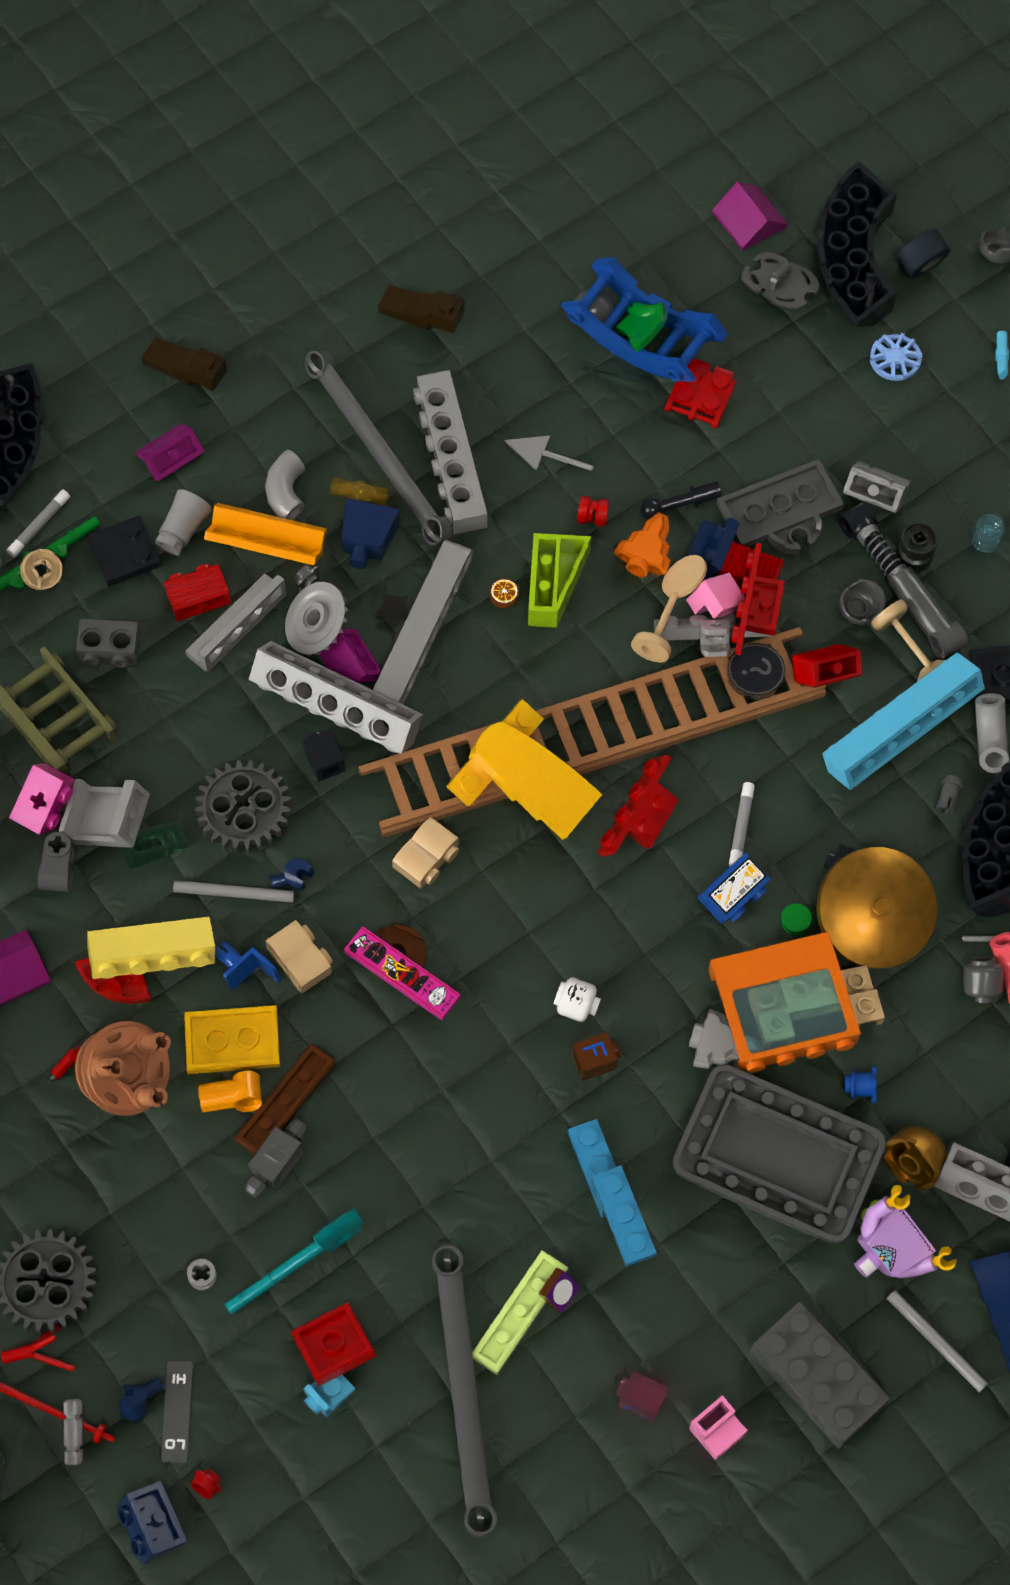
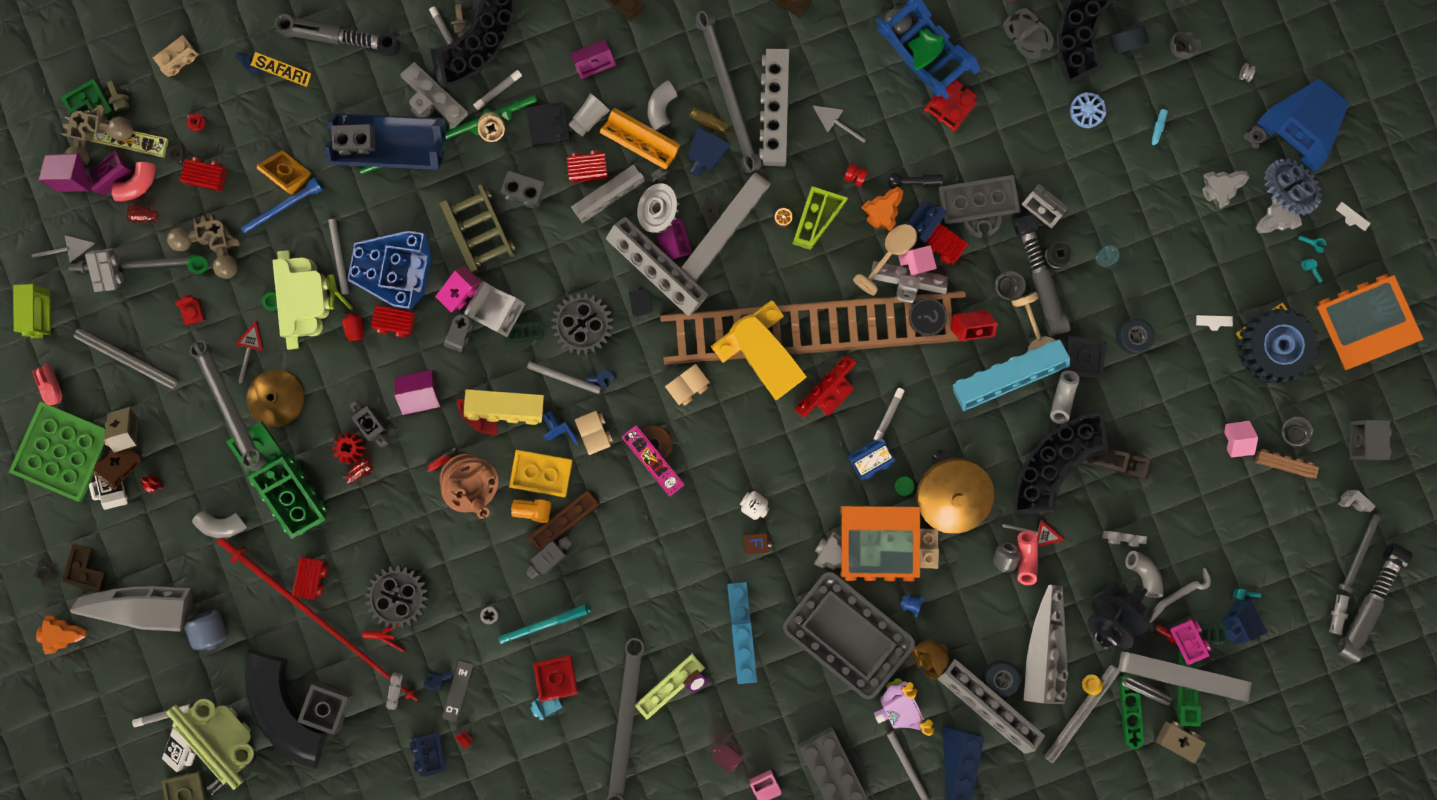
camera: 15 degrees right, 20 degrees up
red bracket [731,543,785,655] -> none
dark grey pin [935,775,964,815] -> none

